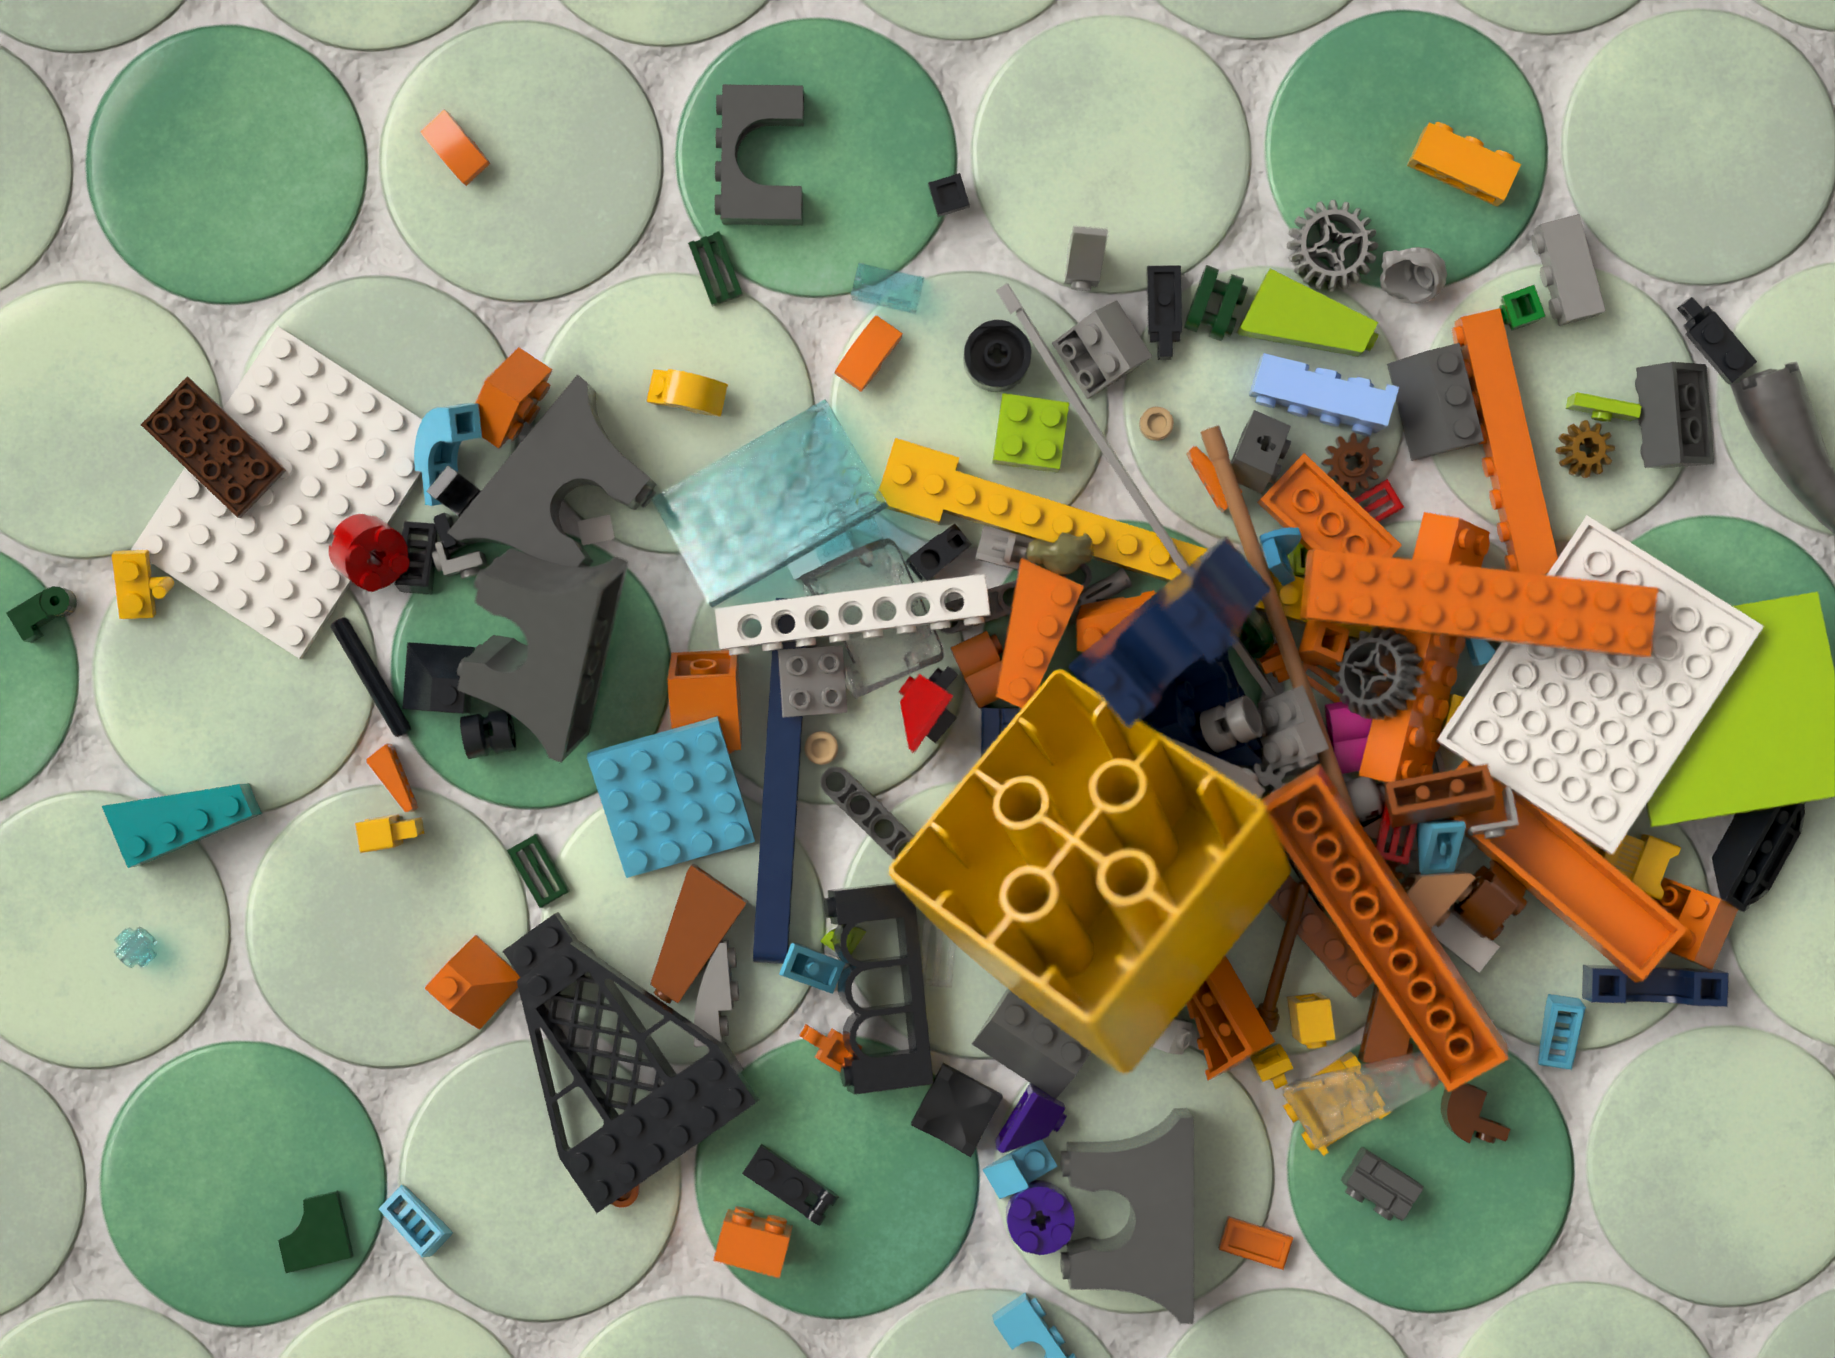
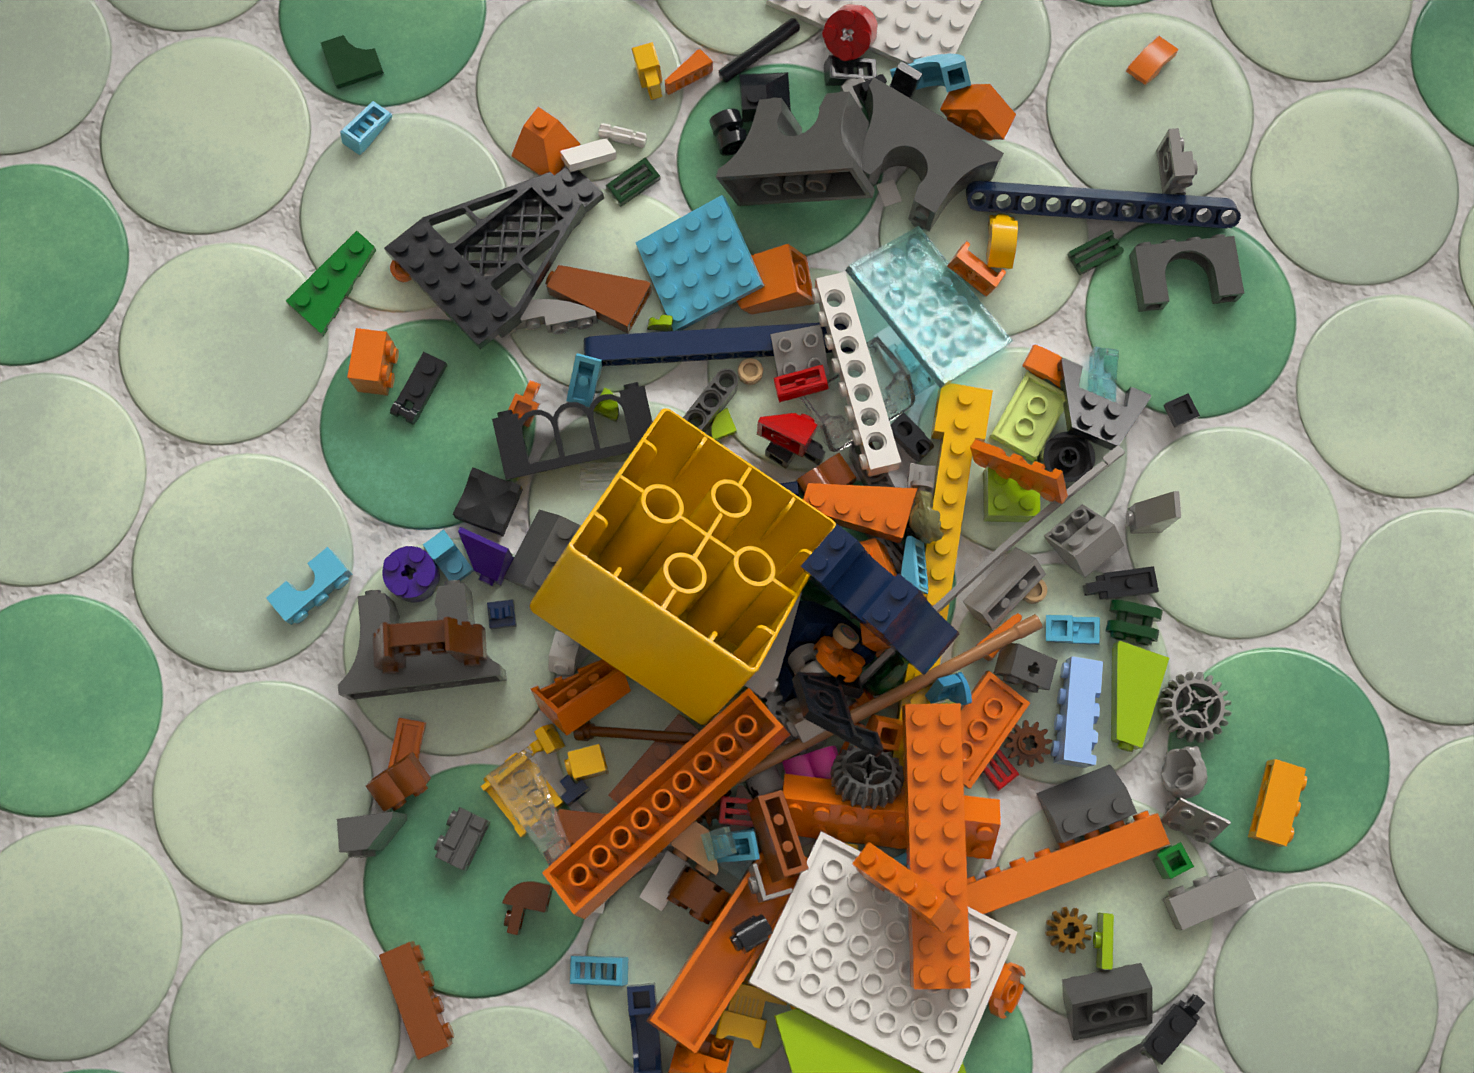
camera: 80 degrees right, 10 degrees down
none -> green wing [286,231,376,337]
none -> dark grey slope [337,812,407,858]
none -> dark orange brick [366,752,431,812]
none -> reddish brown wedge [373,617,487,674]
none -> dark orange brick [379,941,454,1060]
none -> dark blue tile [487,599,517,630]
none -> dark blue tile [560,775,591,806]
none -> white tile [561,138,617,172]
none -> white axle [598,123,647,148]
none -> lime tile [647,315,673,332]
none -> clear light blue tile [701,826,737,862]
none -> lime tile [711,408,737,441]
none -> black brick [729,914,773,954]
none -> red tile [773,364,829,403]
none -> black wing [792,672,883,757]
none -> orange plate [814,636,865,682]
none -> tan tile [833,623,859,649]
none -> orange arch [852,842,960,933]
none -> medium azure slope [901,536,928,594]
none -> orange hinge [947,241,1006,297]
none -> light grey brick [962,547,1046,629]
none -> dark blue beam [966,181,1241,229]
none -> orange wing [970,439,1068,504]
none -> orange plate [988,962,1025,1019]
none -> yellowish green tile [990,371,1065,462]
none -> medium azure slope [1046,615,1100,645]
none -> wing [1057,357,1151,450]
none -> light grey plate [1156,128,1198,195]
none -> light grey hinge [1160,798,1231,844]

